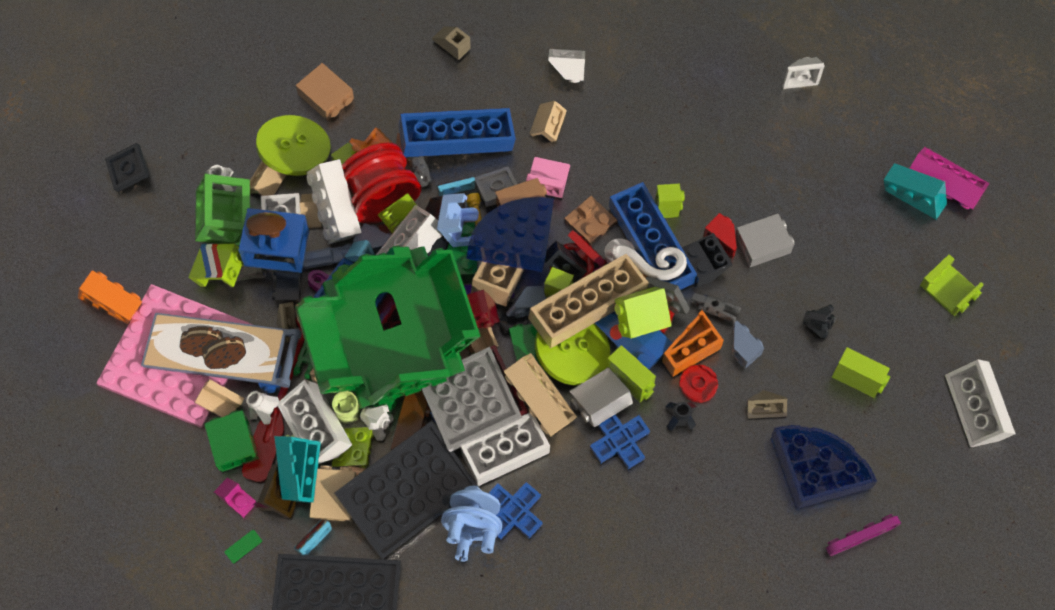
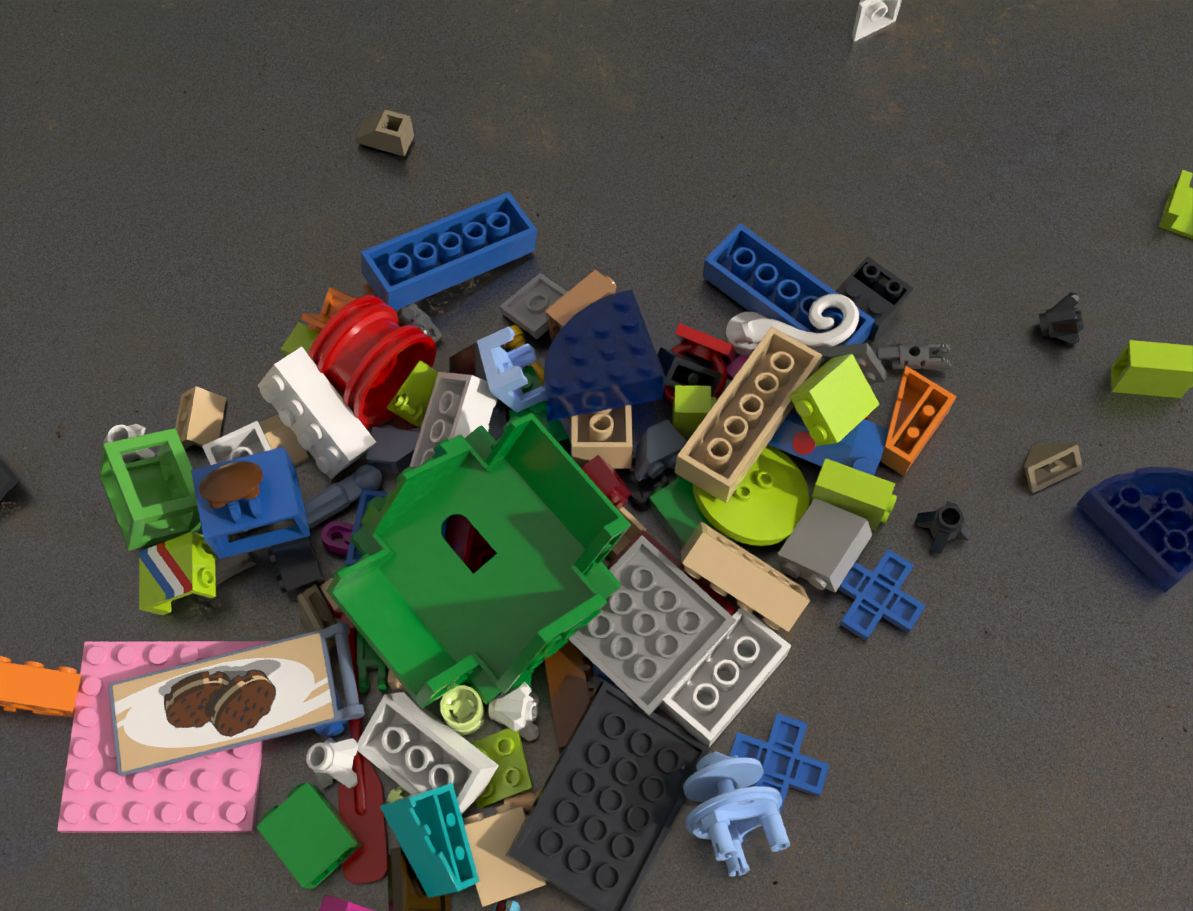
camera: 20 degrees left, 0 degrees up
tan panel [194,379,244,417] -> none
lime plate [256,115,331,176] -> none
medium nougat brick [296,63,354,121] -> none
medium azure slope [345,240,375,262] -> none
medium azure slope [436,176,475,196] -> none
bright pink bracket [526,157,570,198] -> none
tan panel [530,101,567,142] -> none
white slope [548,49,585,83] -> none
medium nougat hinge [564,196,617,246] -> none
lime brick [654,183,685,218] -> none
red tile [679,364,718,403] -> none
red slope [703,213,737,258] -> none
sand blue slope [732,321,764,369] -> none
light grey brick [735,214,794,267] -> none
teal wedge [884,163,947,220] -> none
dark pink slope [909,147,990,209] -> none

